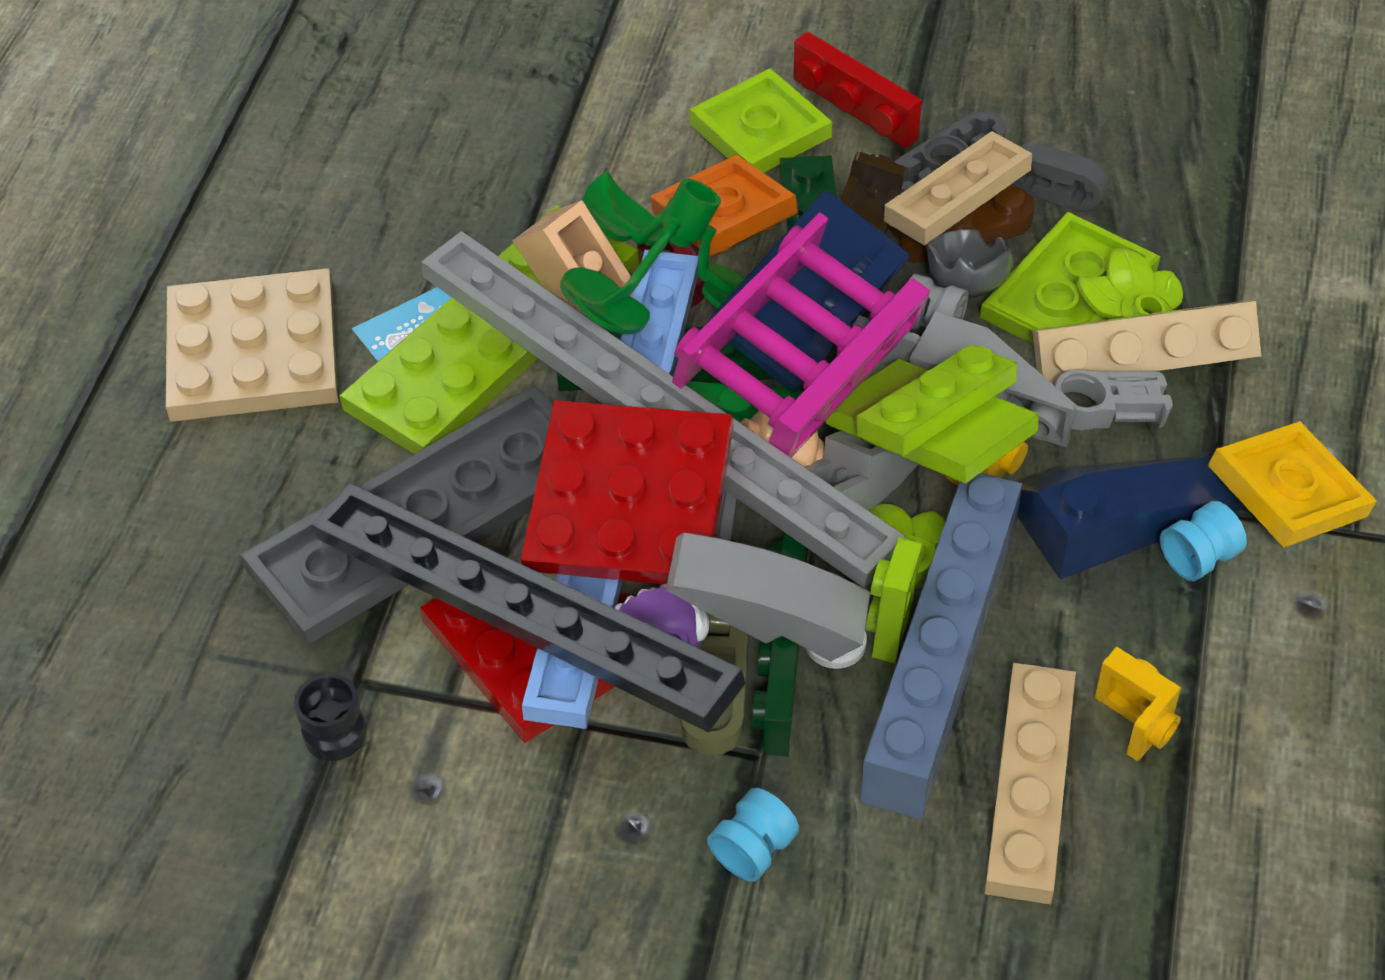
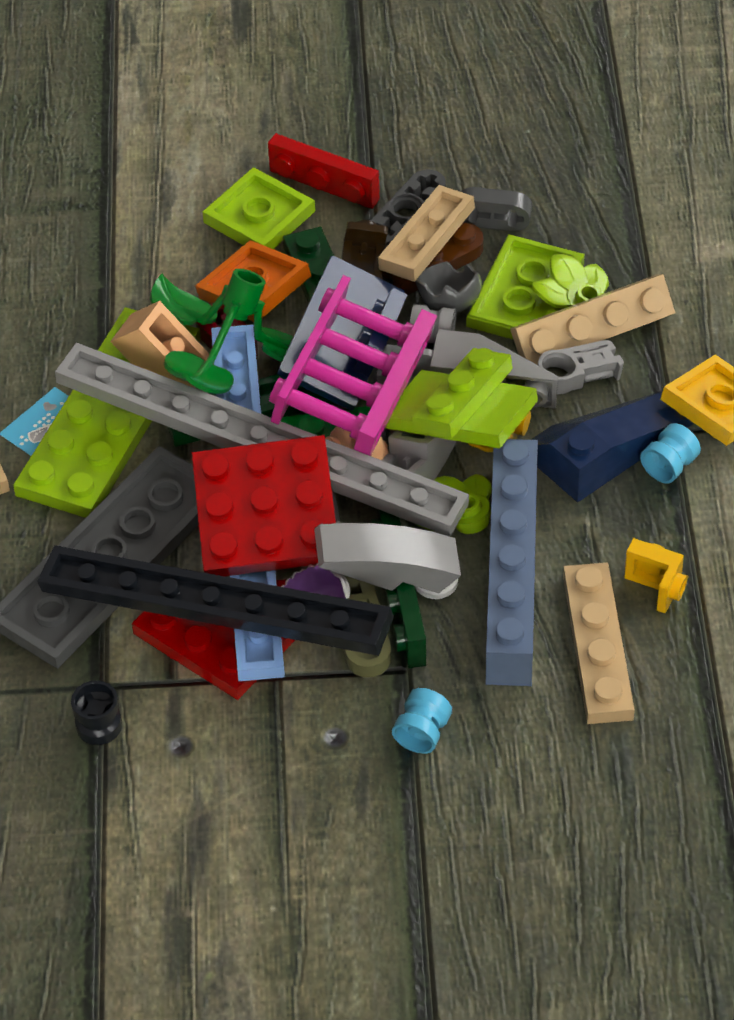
camera: 15 degrees left, 0 degrees up
lime plate [865,537,923,664] -> none

